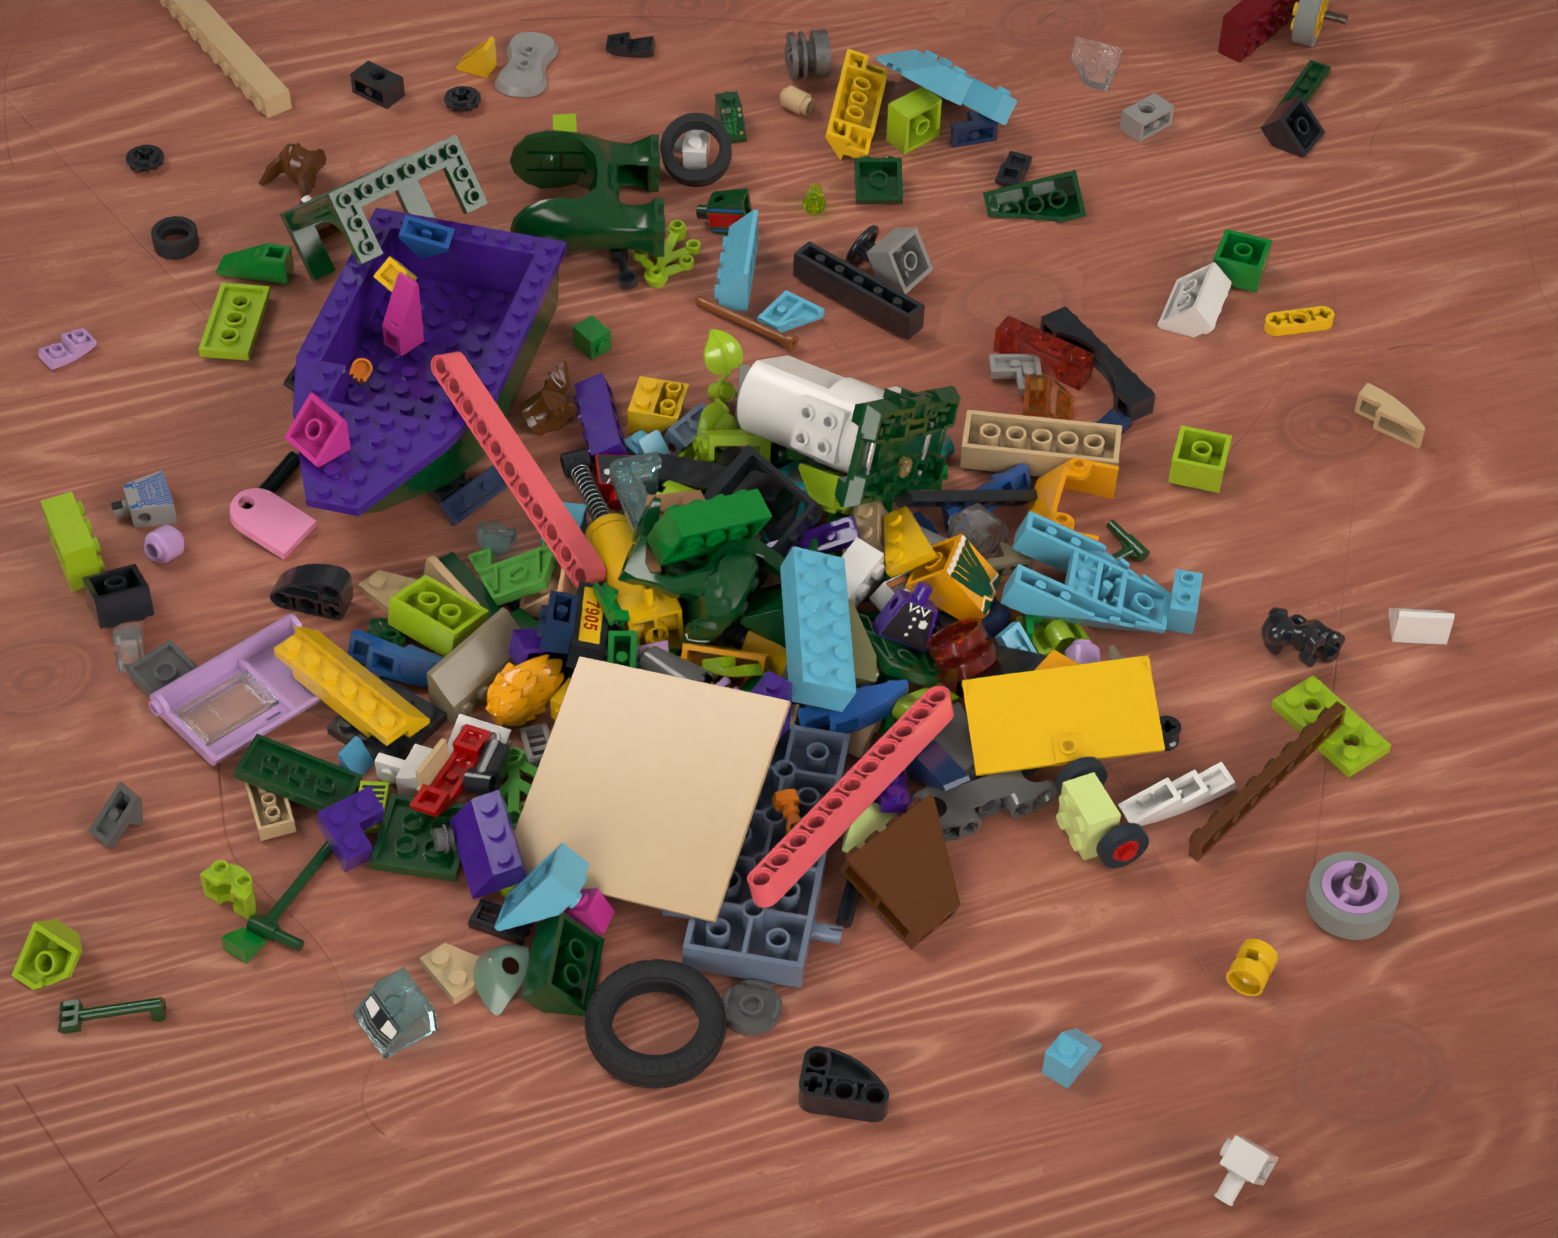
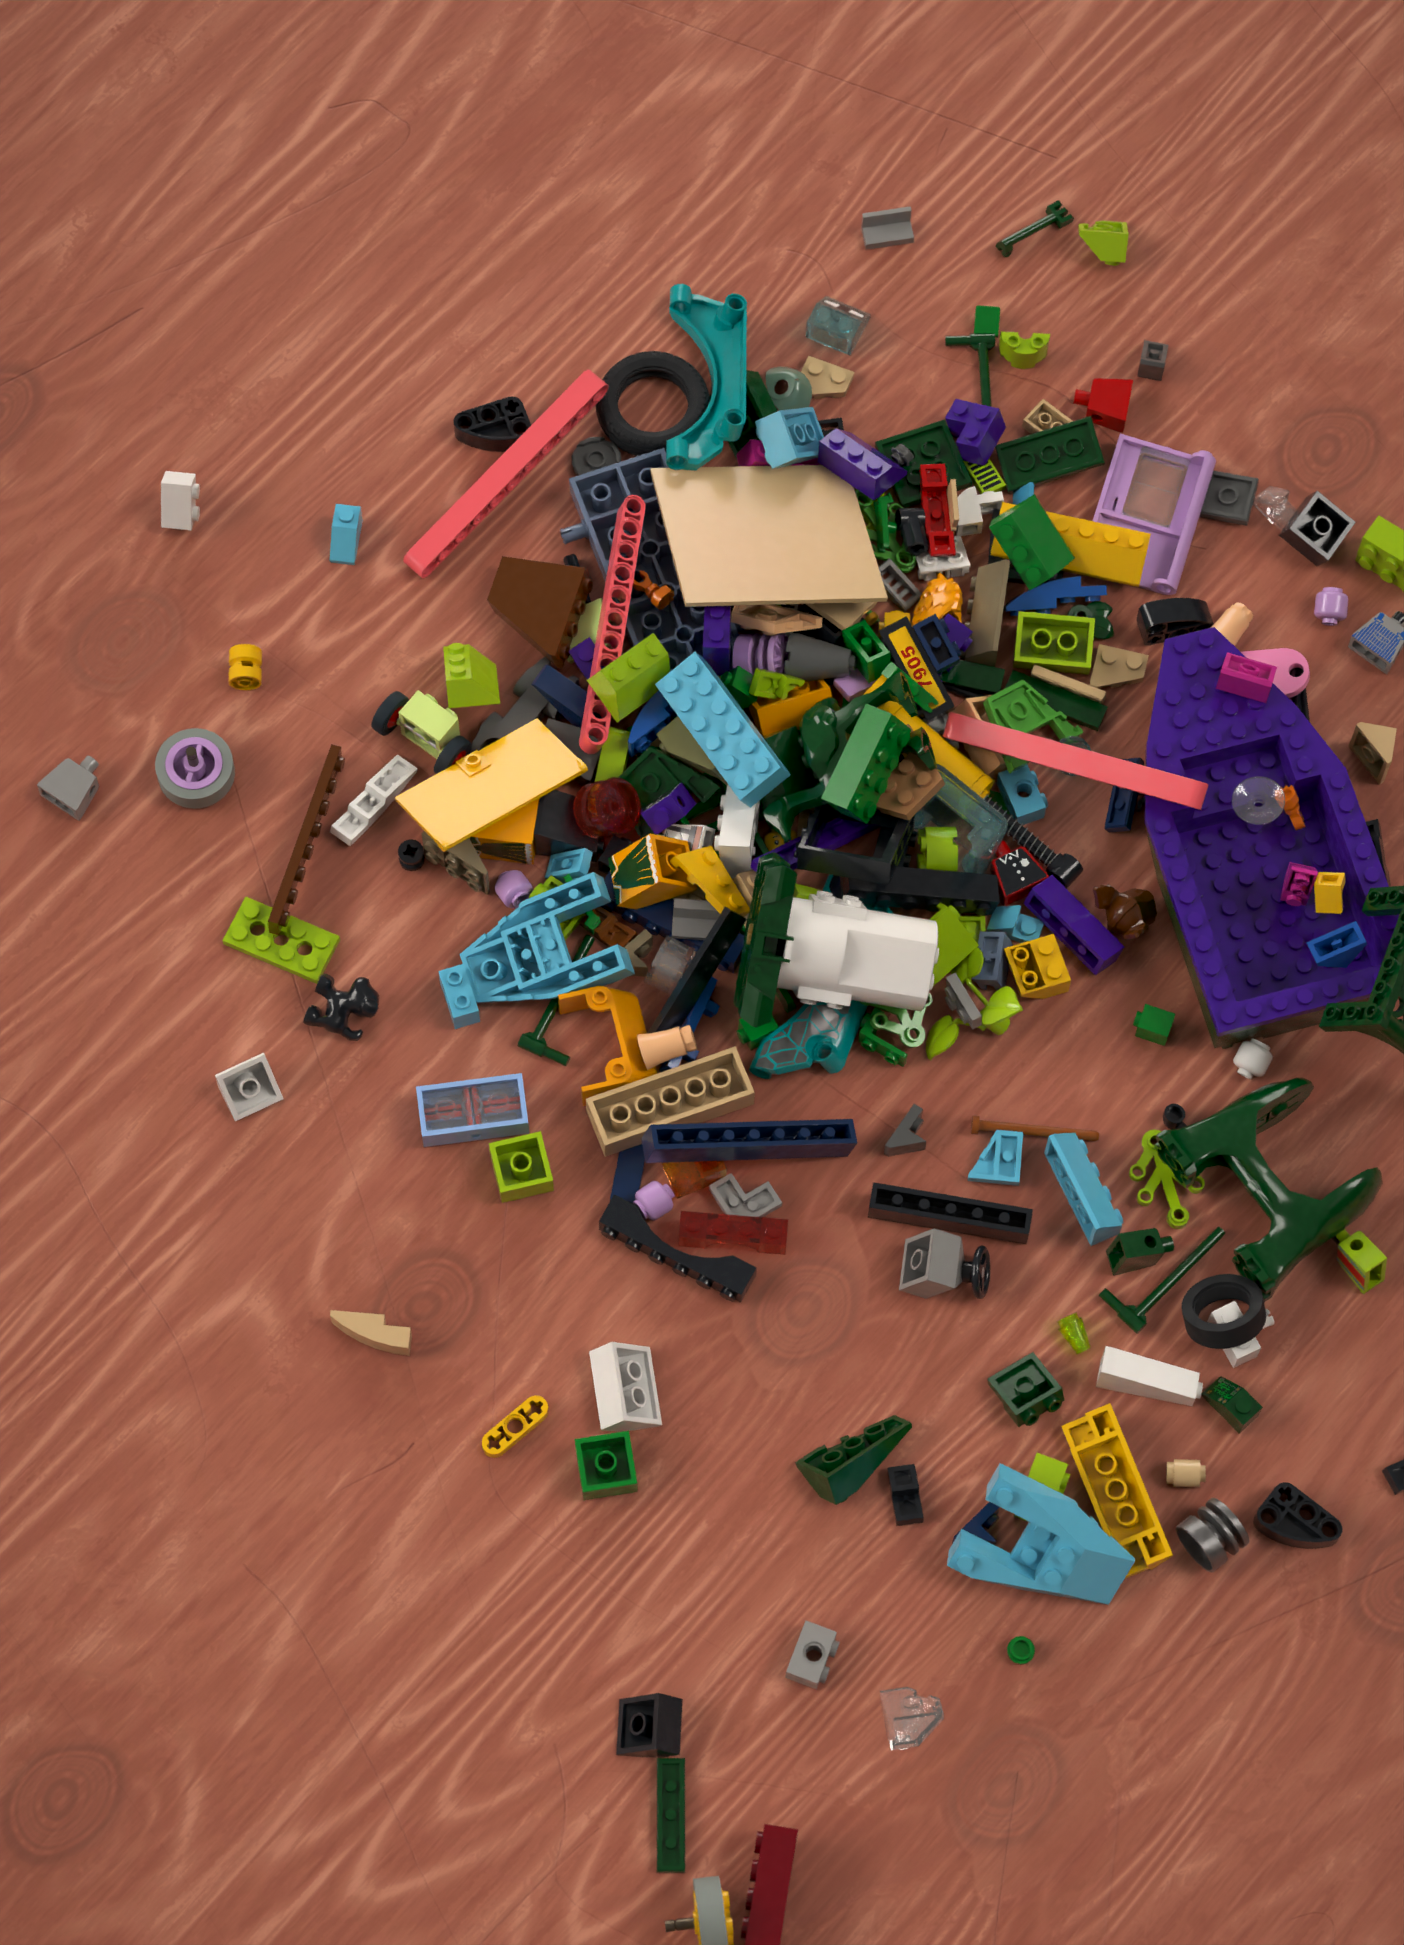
camera: 150 degrees right, 20 degrees up
none -> light grey torso [37,755,99,821]
none -> coral beam [403,369,609,578]
none -> brick [416,1073,529,1147]
none -> lime slope [443,643,500,708]
none -> lime slope [587,633,670,722]
none -> lavender head [633,1181,675,1221]
none -> light nougat plant [637,1025,697,1070]
none -> dark blue brick [641,1119,858,1163]
none -> teal panel [666,284,747,471]
none -> light grey panel [861,206,914,250]
none -> green piece [873,493,897,553]
none -> dark grey slope [884,1104,926,1157]
none -> green slope [989,494,1075,591]
none -> green plate [1007,1636,1035,1665]
none -> red torso [1073,378,1133,433]
none -> white slope [1096,1346,1203,1406]
none -> dark green bar [1099,1227,1225,1334]
none -> light nougat plant [1211,602,1253,646]
none -> clear dish [1232,776,1285,825]
none -> black beam [1253,1482,1343,1549]
none -> tan slope [1349,722,1397,785]

